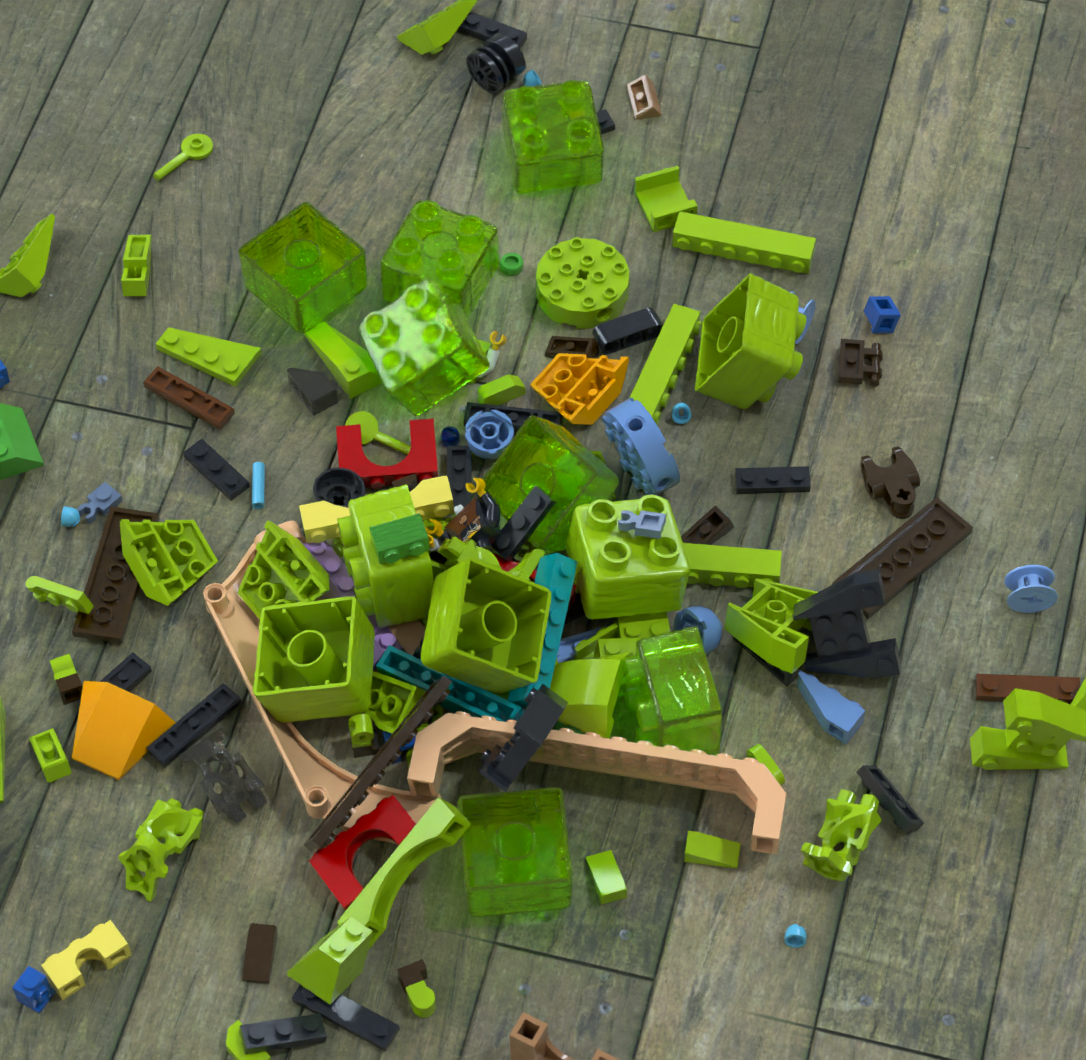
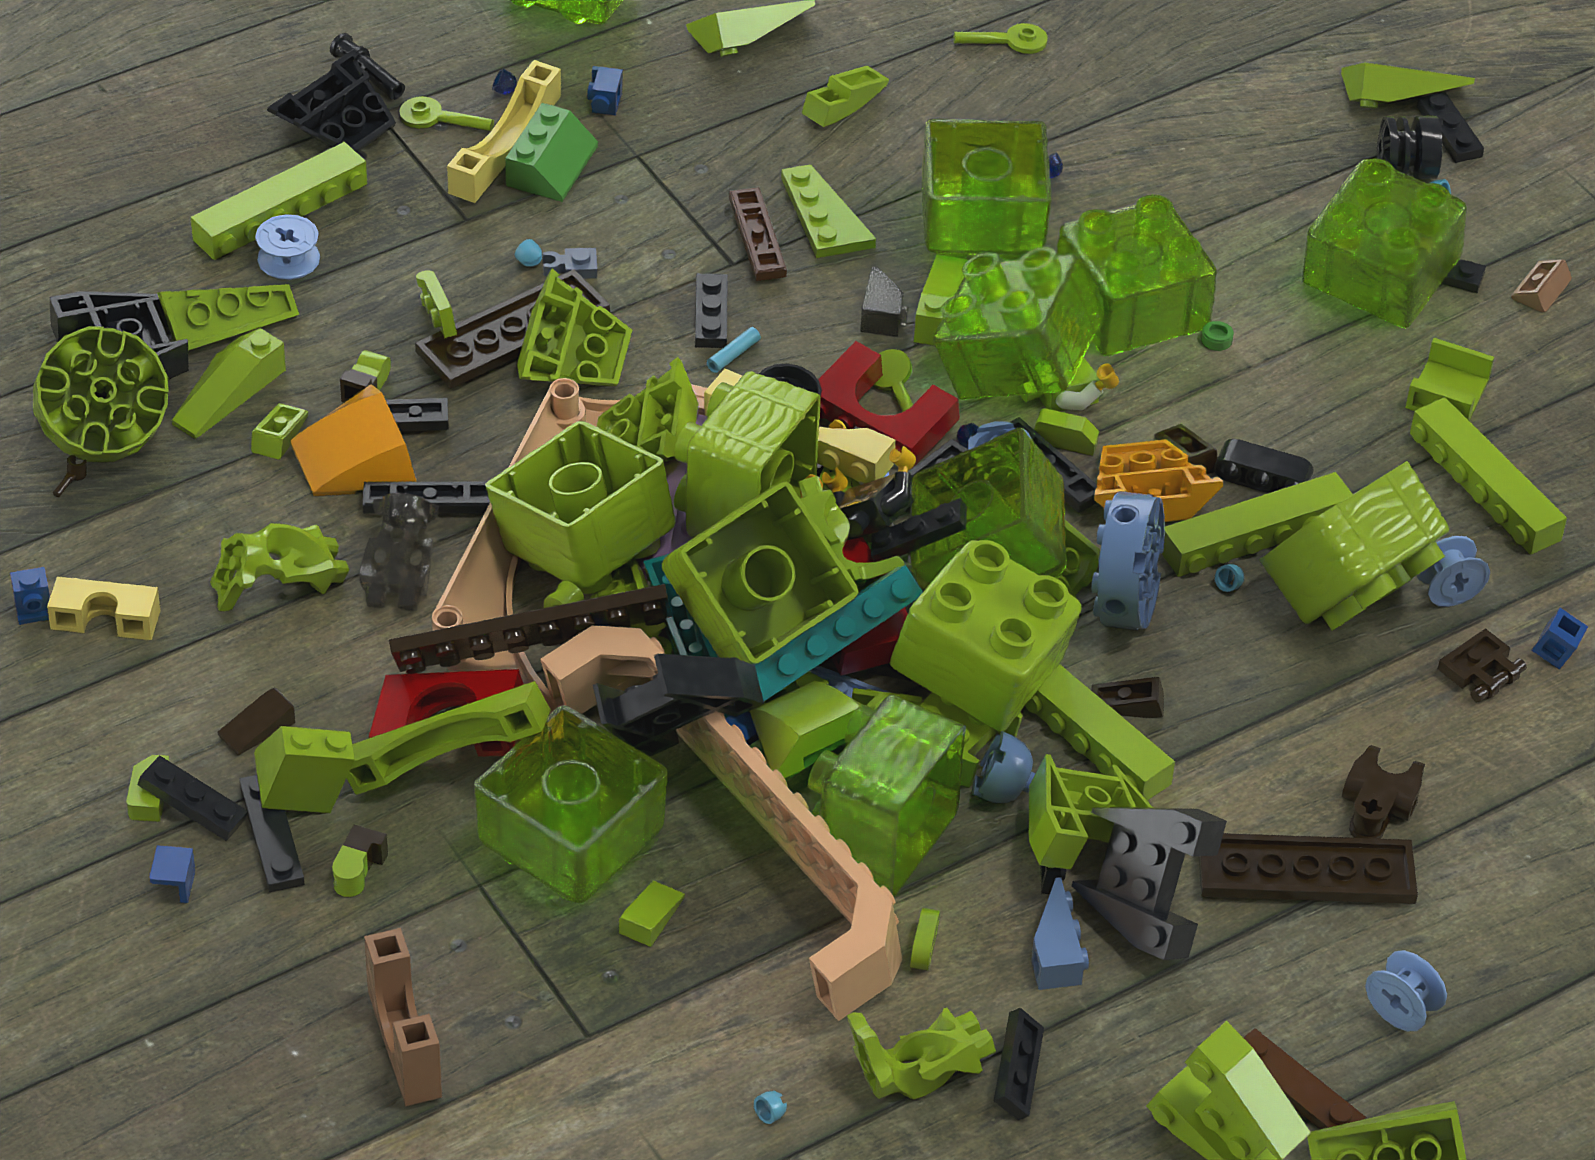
camera: 40 degrees right, 10 degrees down
bright green brick [369,513,430,564] -> none
lime brick [536,237,630,329] -> none
sand blue plate [618,510,666,539] -> none
lime slope [684,831,741,869] -> none
black plate [735,466,811,494] -> none

